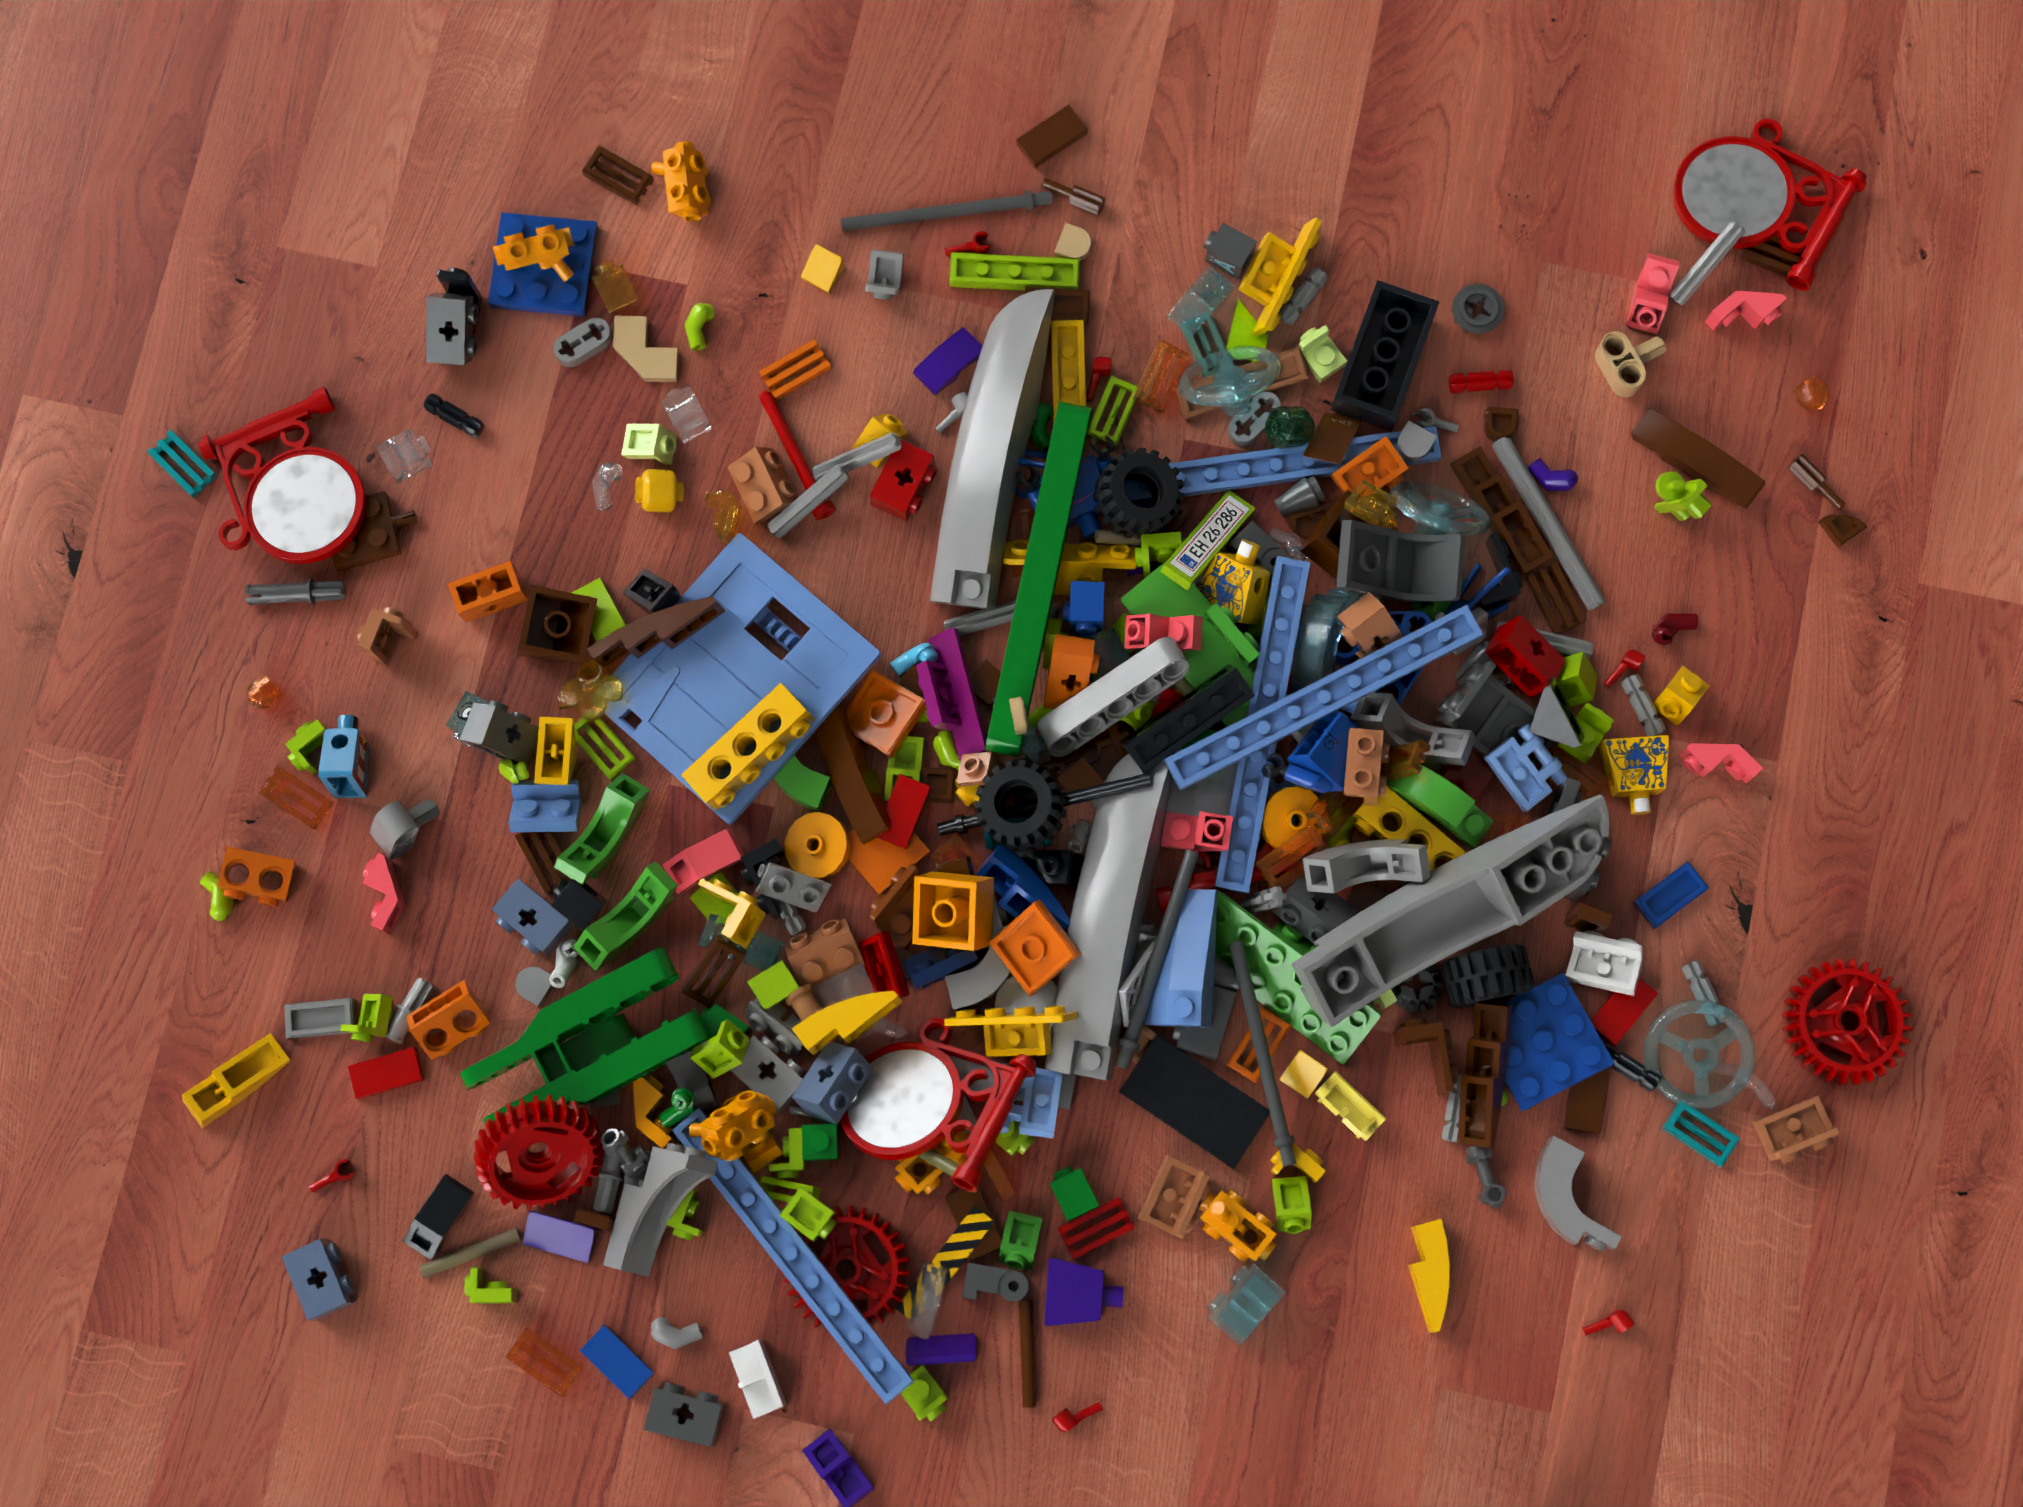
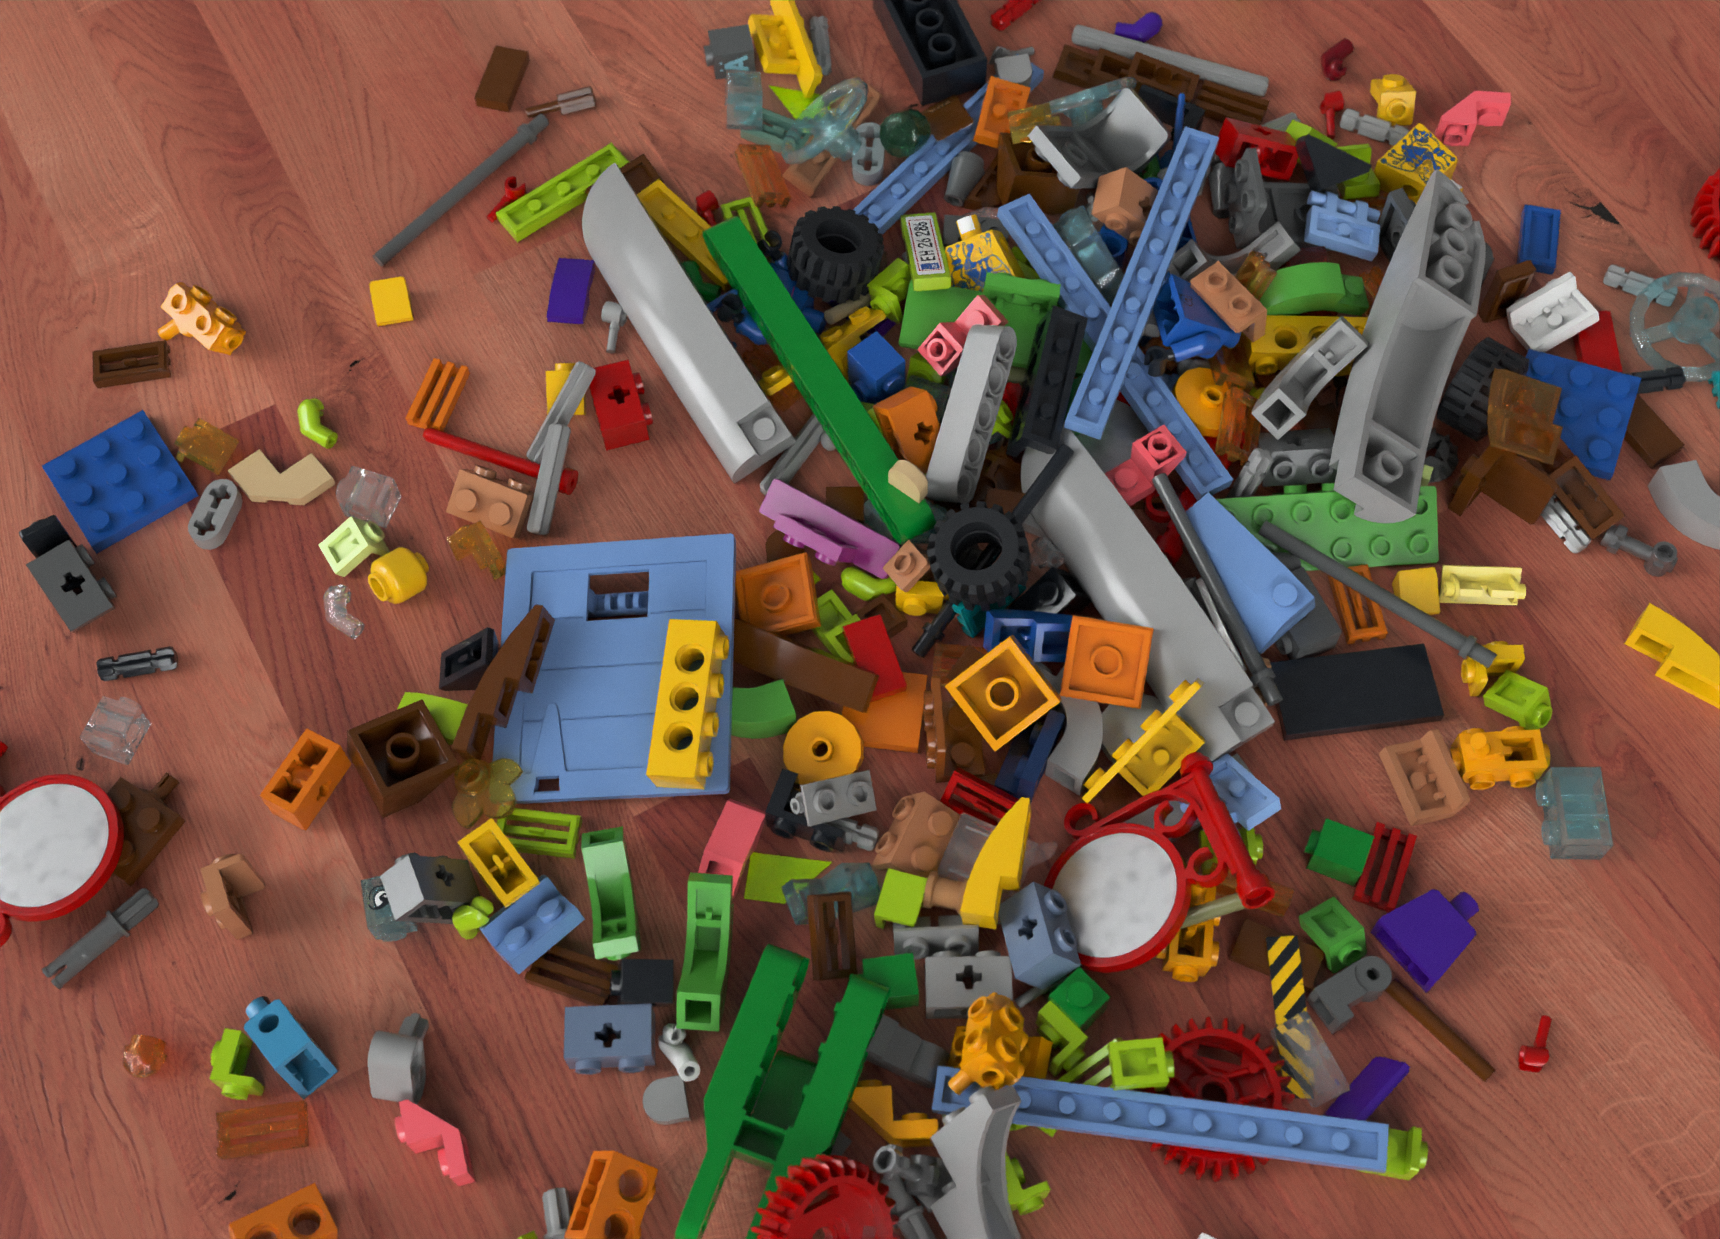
camera: 45 degrees left, 15 degrees down
light orange brick [493,224,574,282] -> none
green arm [659,1088,695,1128] -> none
lime bracket [690,1019,750,1079] -> none
yellow bracket [698,879,766,949] -> none
light grey bracket [865,249,905,300] -> none
medium azure arm [890,642,938,677] -> none
tan tile [1054,223,1091,261] -> none
yellowish green bracket [1299,325,1347,383] -> none
reddish brown tile [1483,407,1518,442] -> none
none -> clear orange slope [1487,368,1563,465]

